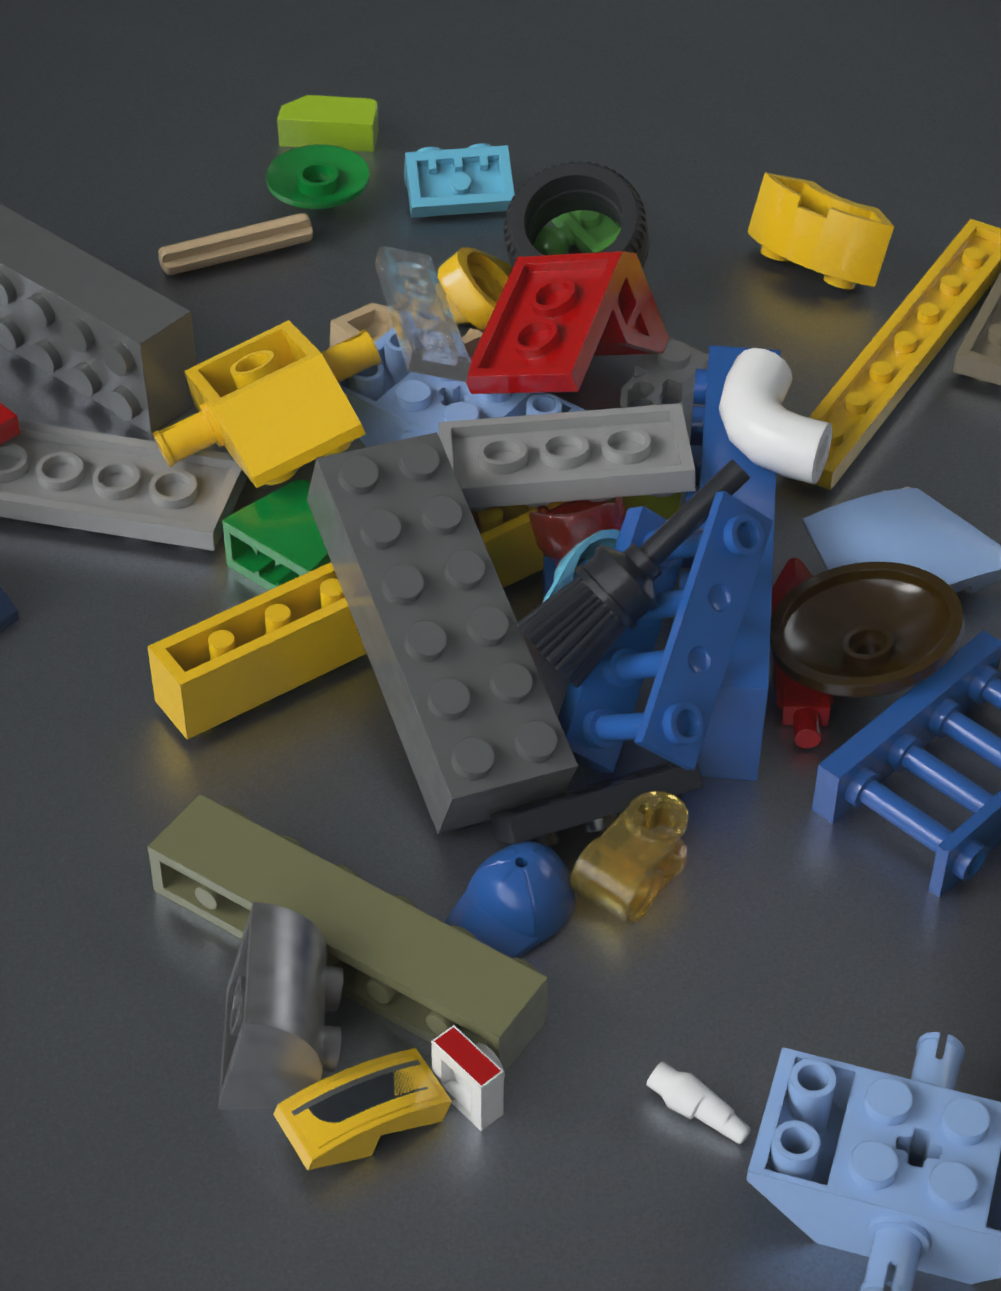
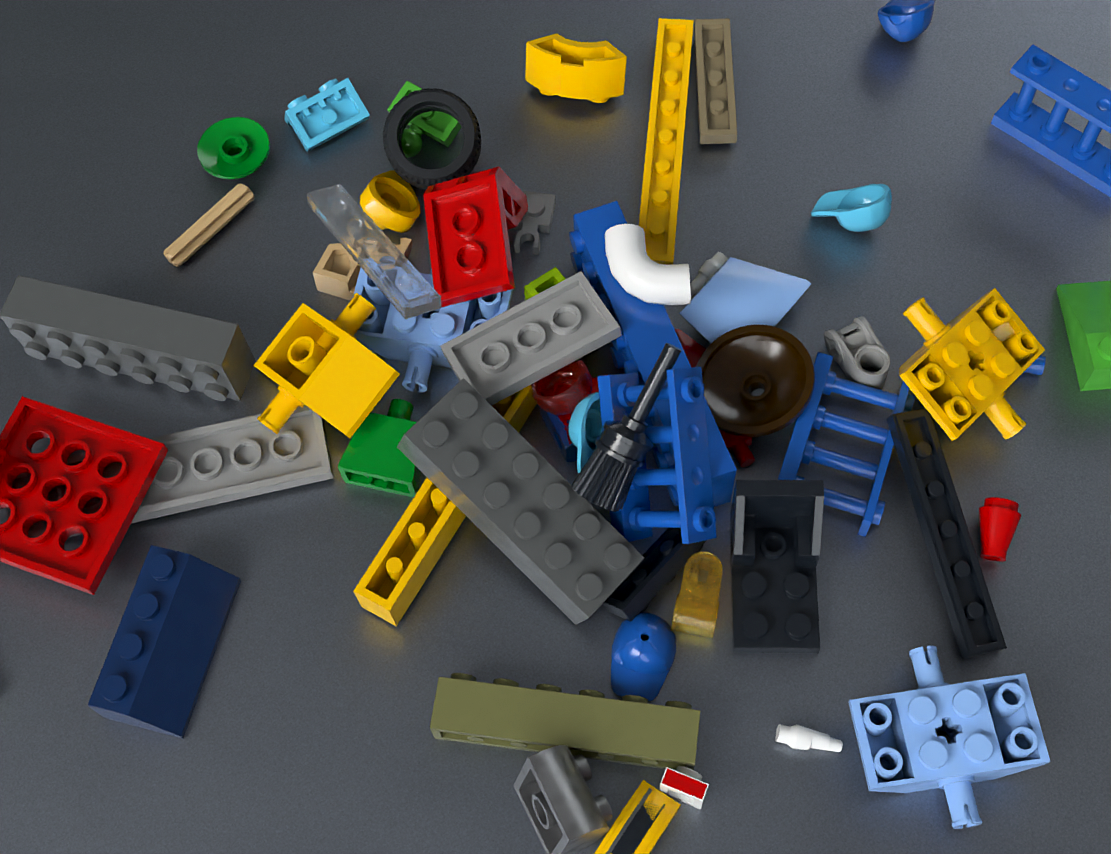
camera: 20 degrees left, 20 degrees up
lime piece [277,95,379,152] -> none
none -> black bracket [730,480,824,653]

